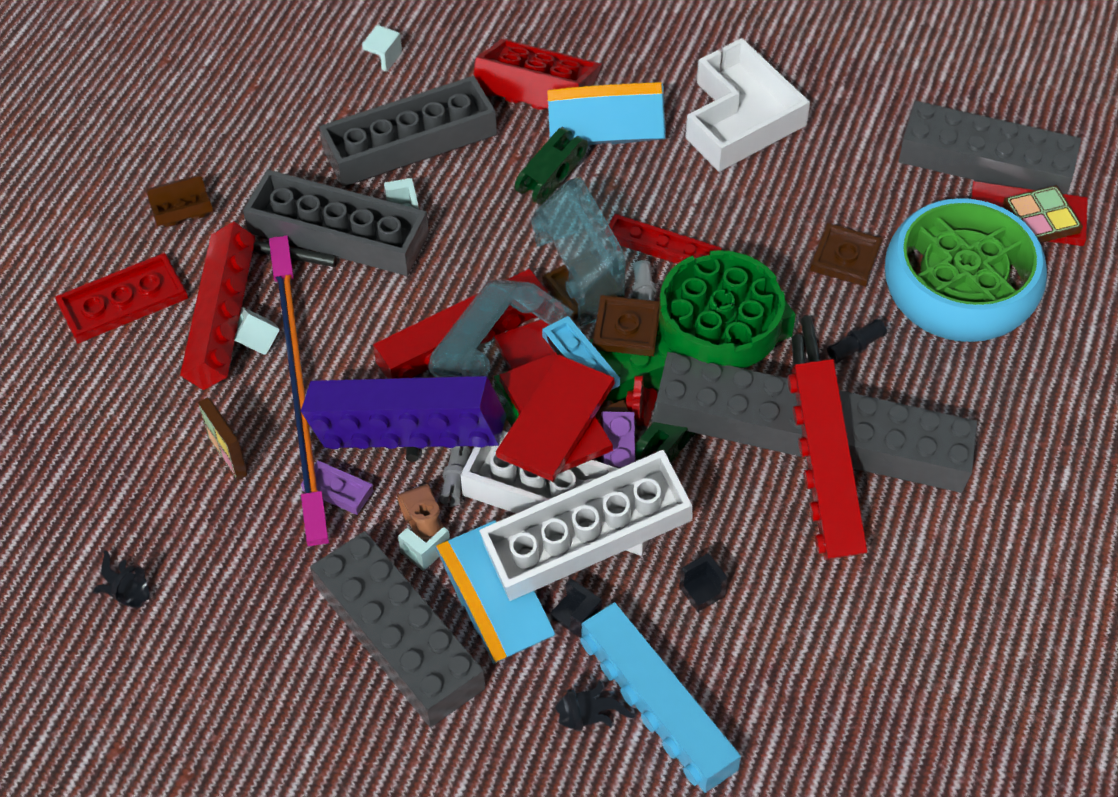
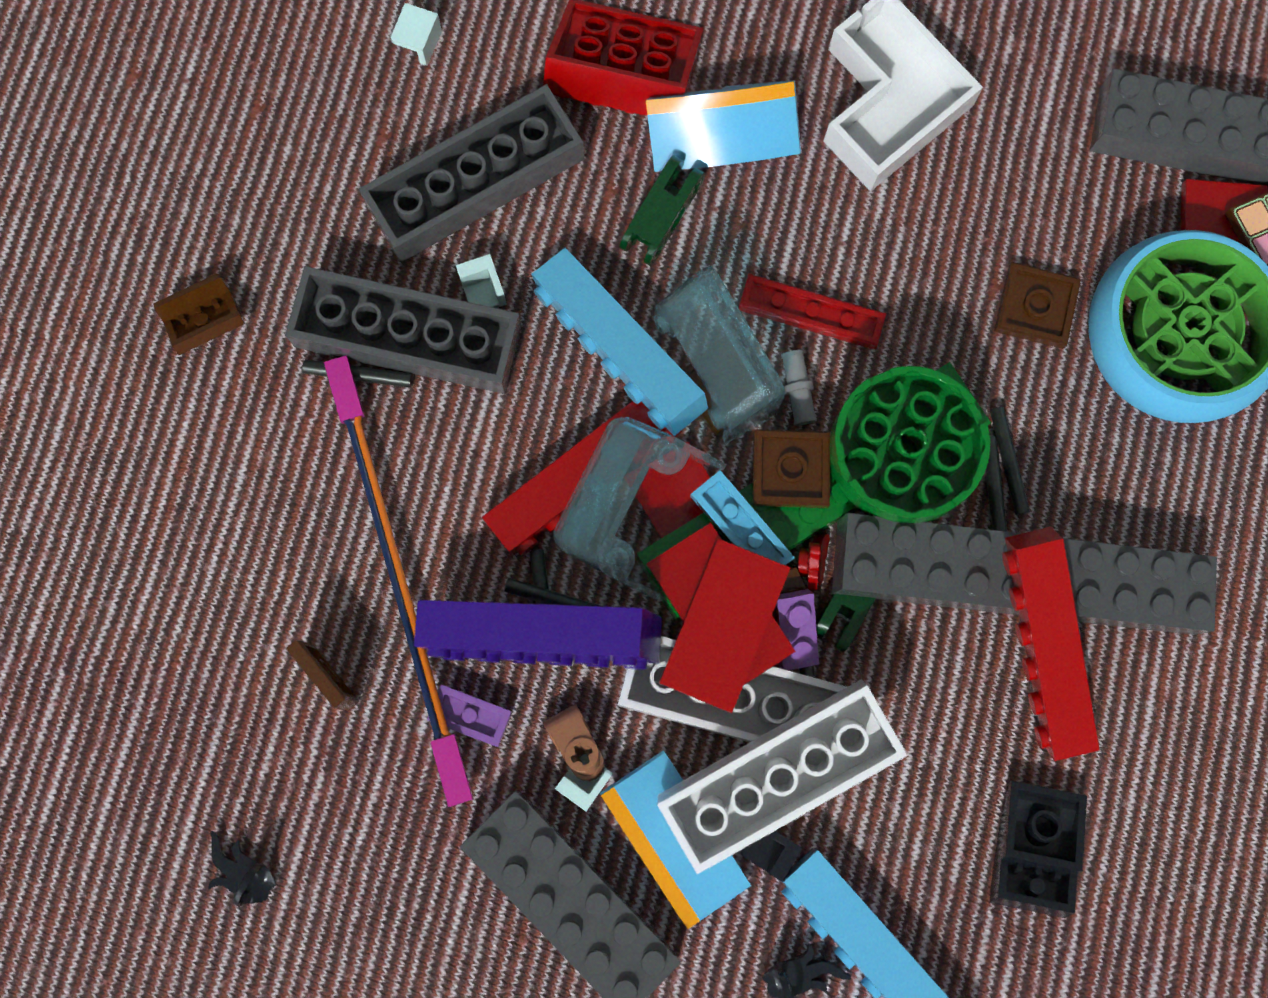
camera: 10 degrees left, 25 degrees up
red tile [55,253,188,344] -> none
red brick [180,221,256,390] -> none
light aqua panel [234,307,280,355] -> none
light grey pin [439,446,471,507] -> none
black panel [679,553,728,612] -> none
black pin [827,318,887,364] -> none
none -> medium azure brick [532,248,708,436]
none -> black slope [989,781,1087,918]

